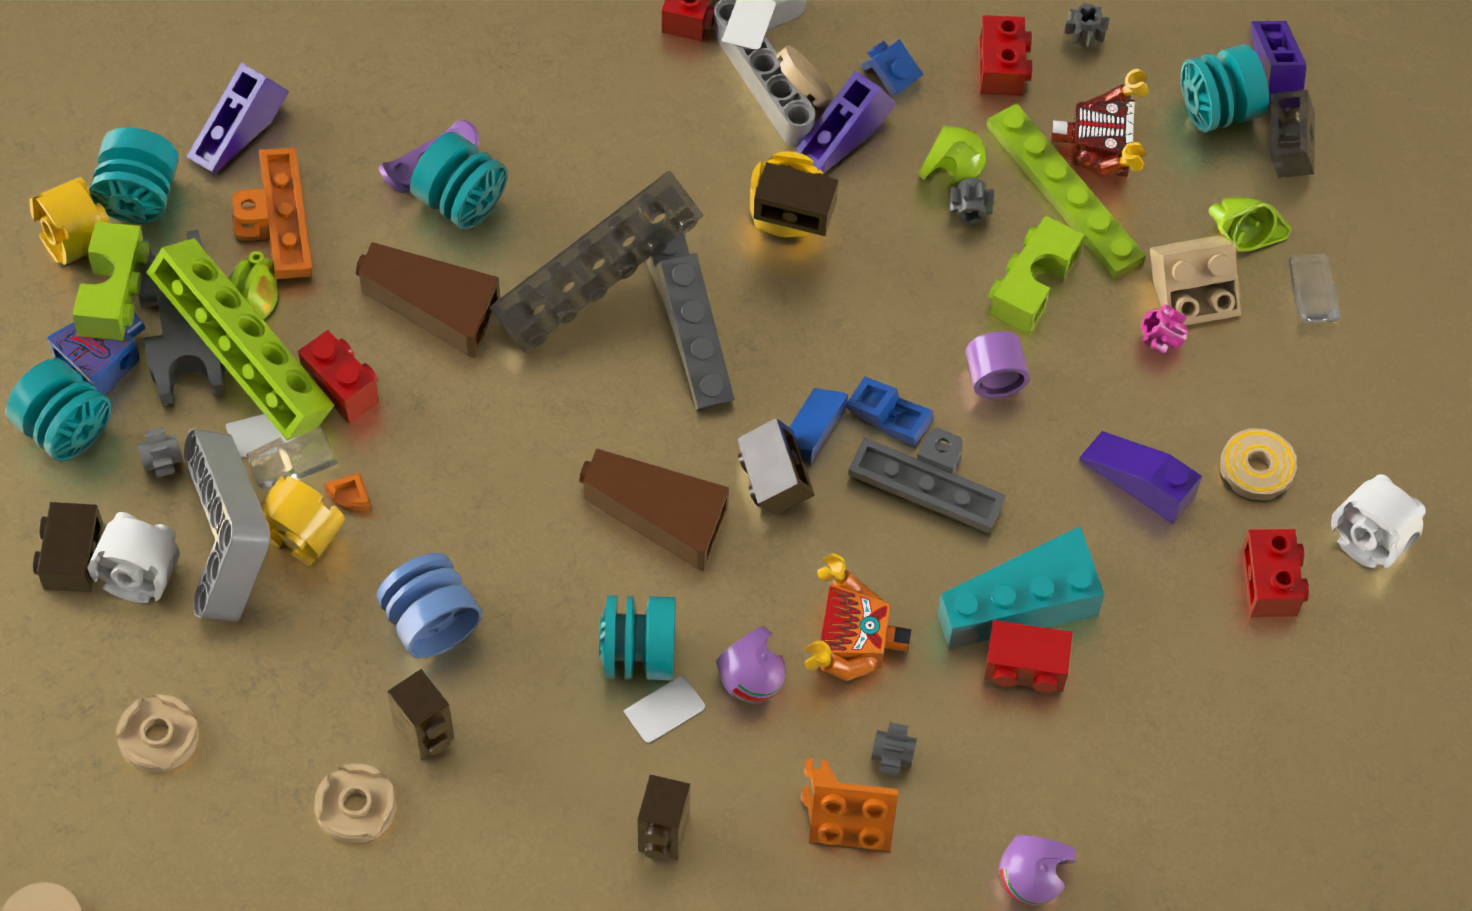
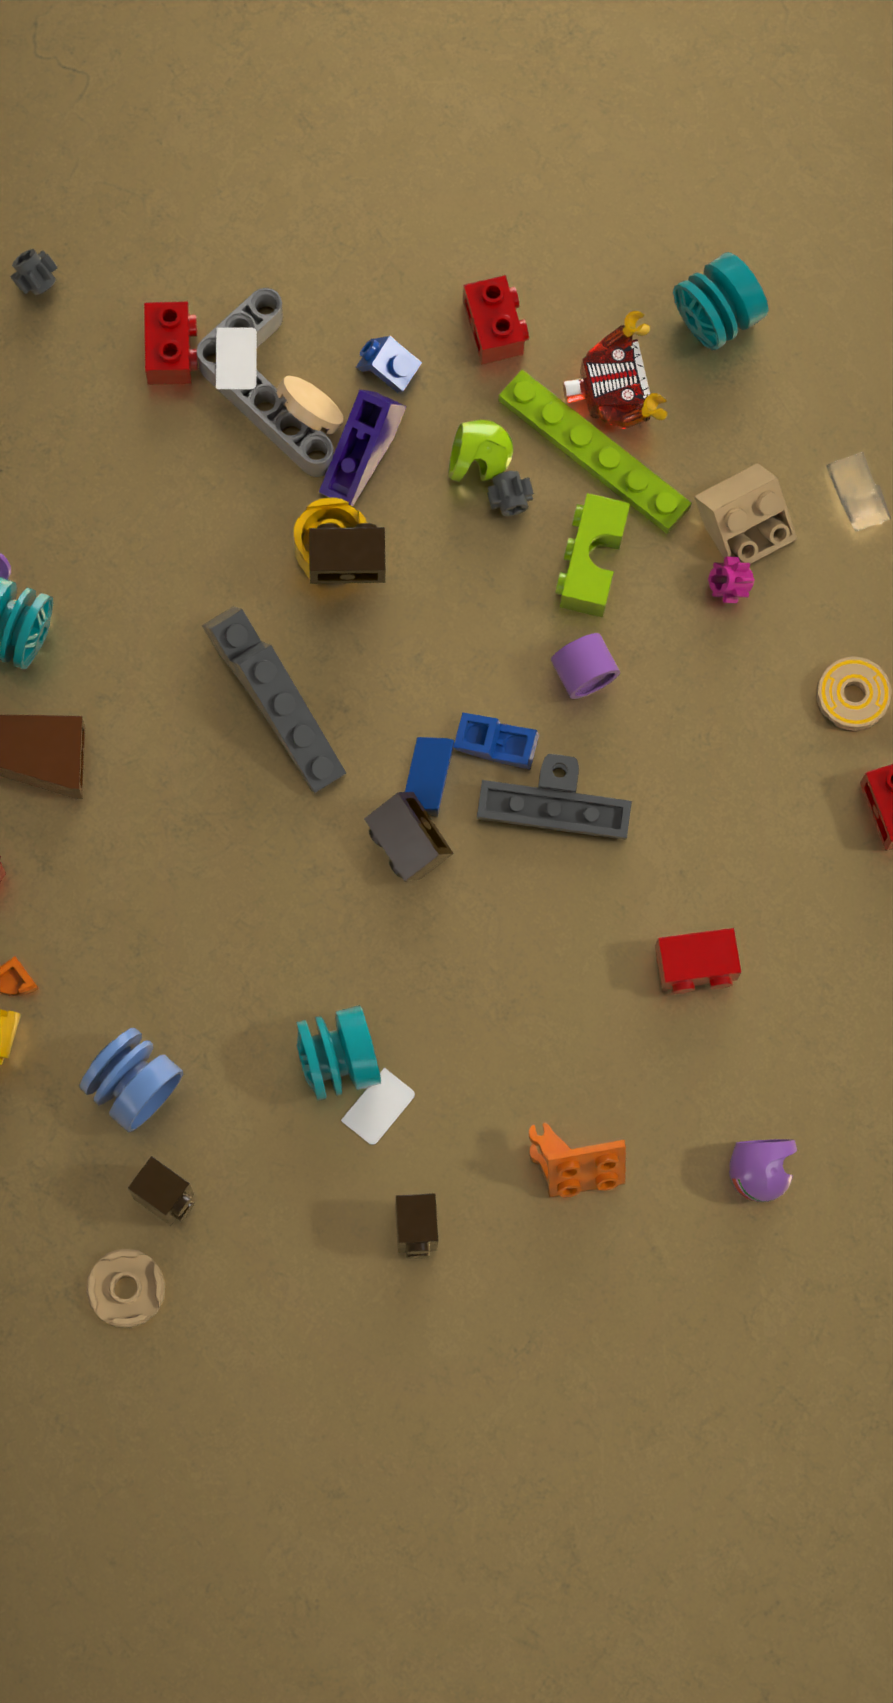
camera: 20 degrees left, 15 degrees up
clear smoke brick [490,170,704,352] -> none
reddish brown slope [579,448,729,571] -> none
medium lavender helmet [716,626,786,704] -> none
torso [805,553,912,681] -> none
dark grey gear [871,722,917,776] -> none
teal wedge [937,526,1105,649] -> none
dark grey gear [1064,3,1110,48] -> none
dark purple slope [1079,431,1202,524] -> none
lime hat [1209,197,1292,251] -> none
dark purple slope [1251,21,1307,108] -> none
clear smoke brick [1270,90,1315,178] -> none

